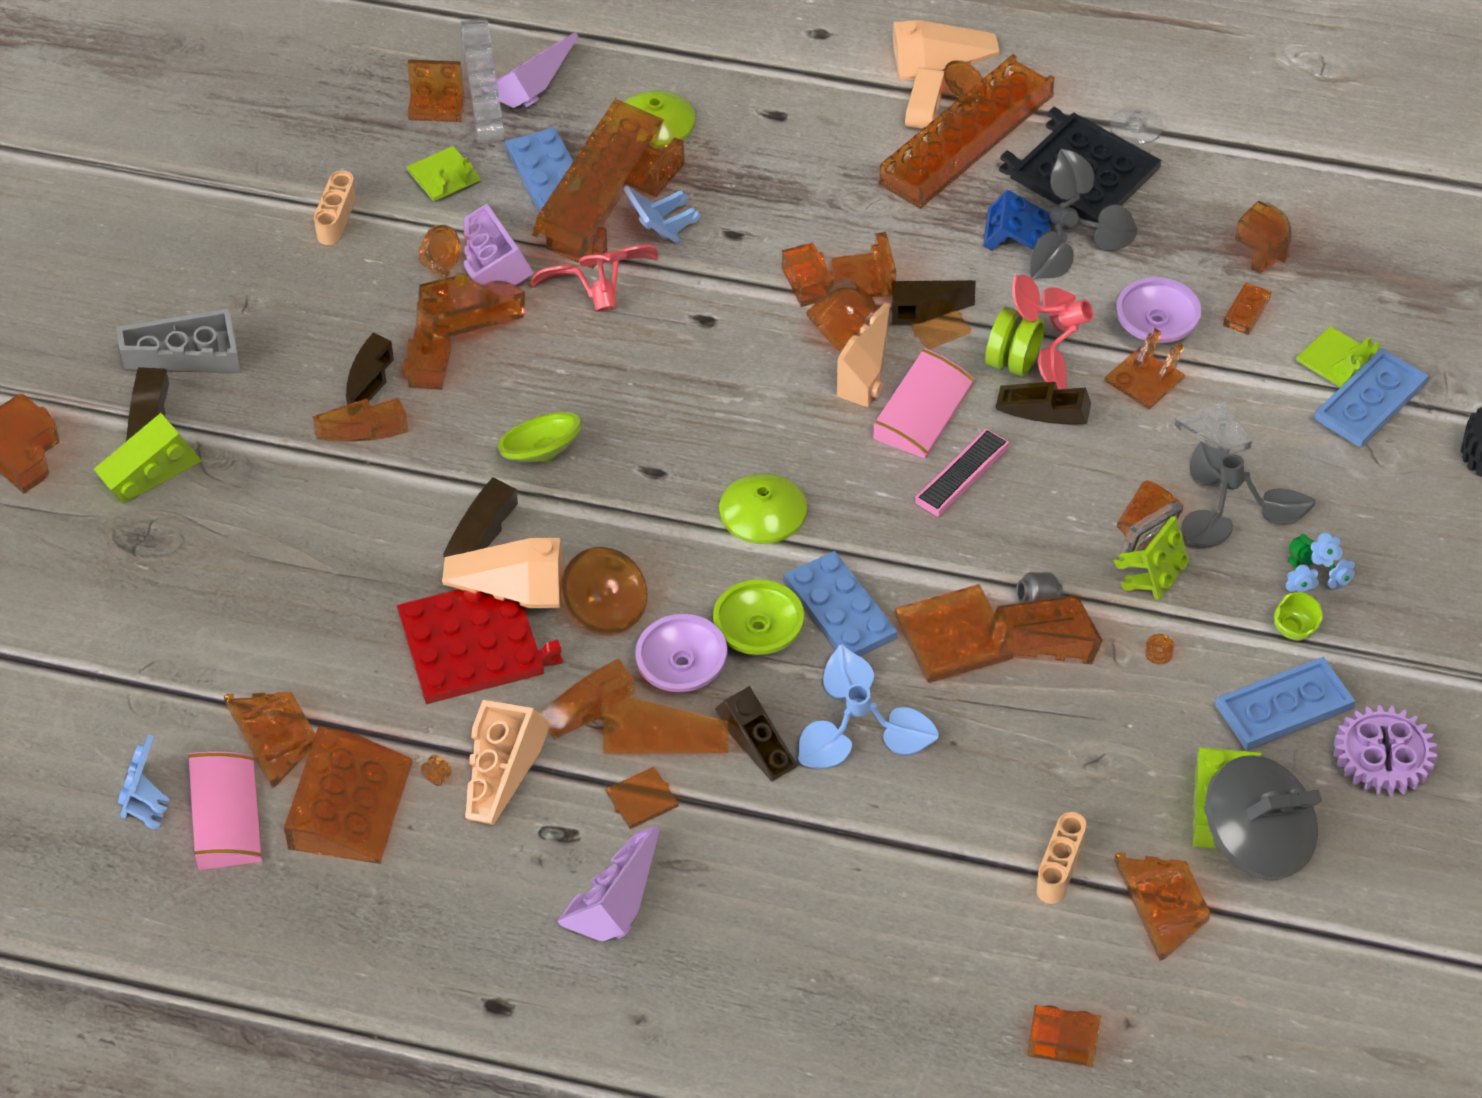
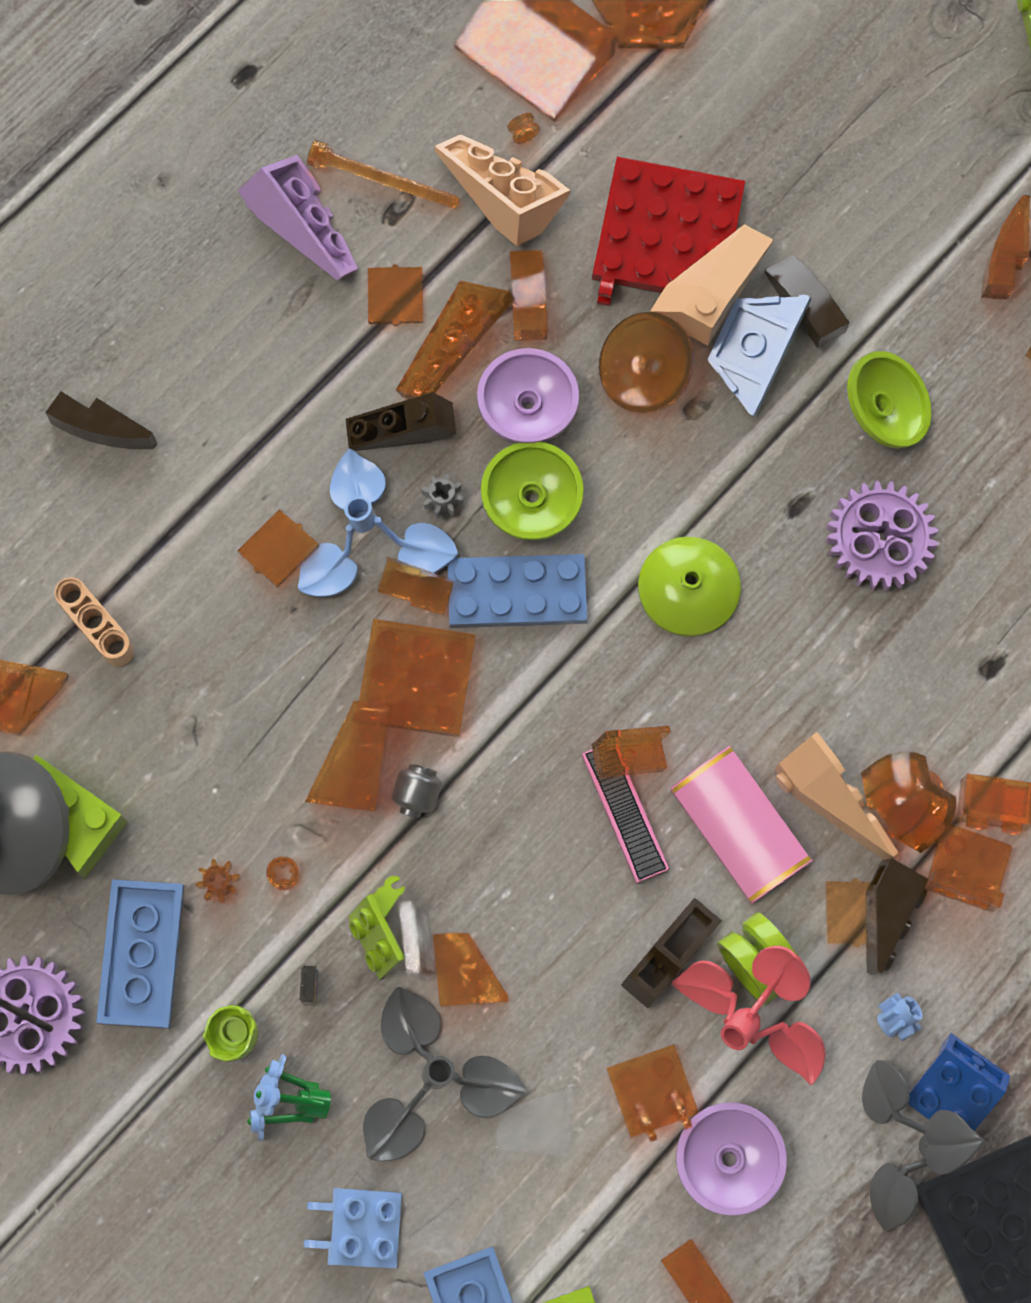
camera: 115 degrees right, 25 degrees up
none -> dark brown slope [45,391,157,449]
none -> clear orange gear [195,859,241,904]
none -> clear orange piece [237,509,320,588]
none -> clear smoke tile [299,966,318,1006]
none -> light blue plate [303,1188,402,1268]
none -> clear orange piece [307,139,460,208]
none -> clear orange slope [377,556,454,615]
none -> light grey gear [421,474,463,518]
none -> clear orange panel [591,726,671,778]
none -> light blue wing [707,295,812,417]
none -> lavender gear [826,481,938,591]
none -> light blue gear [877,993,923,1041]

